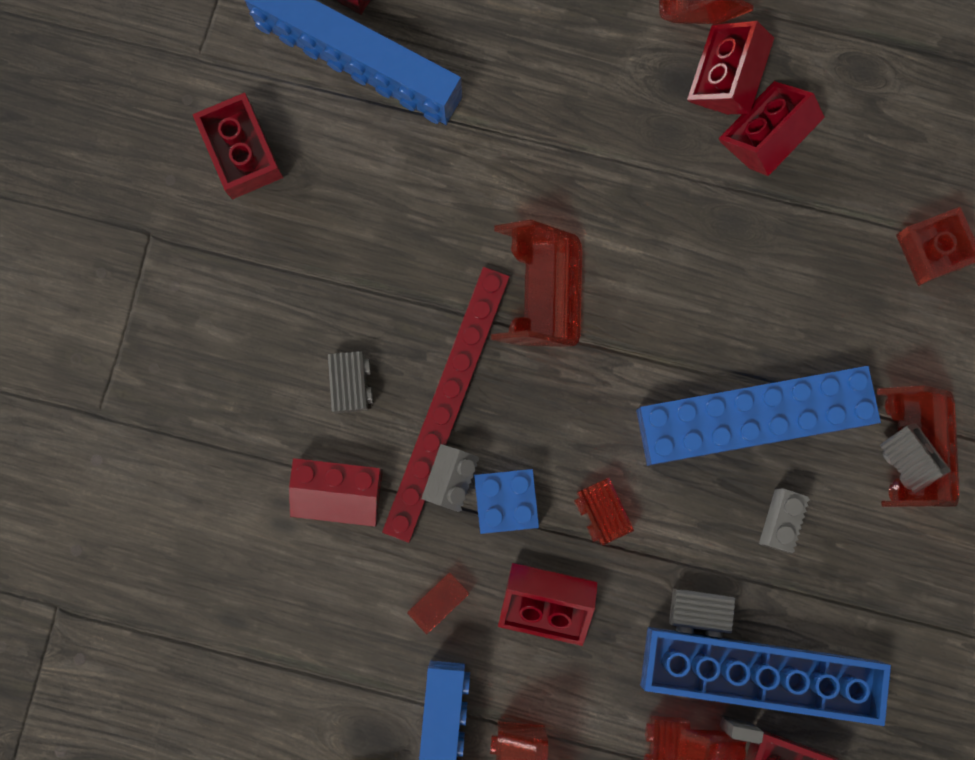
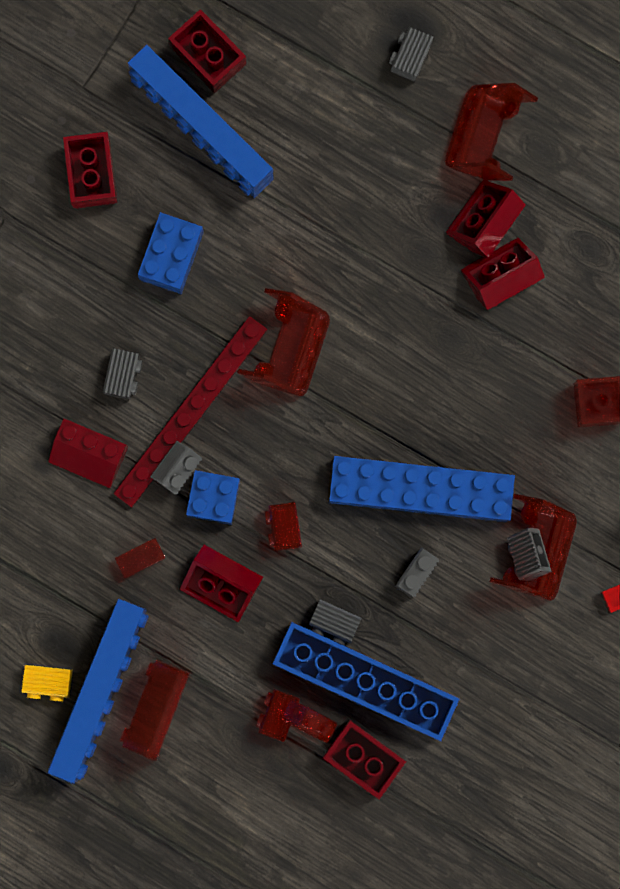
camera: 10 degrees right, 0 degrees up
dark grey tile [720,716,764,744] -> none
none -> blue brick [138,212,204,294]

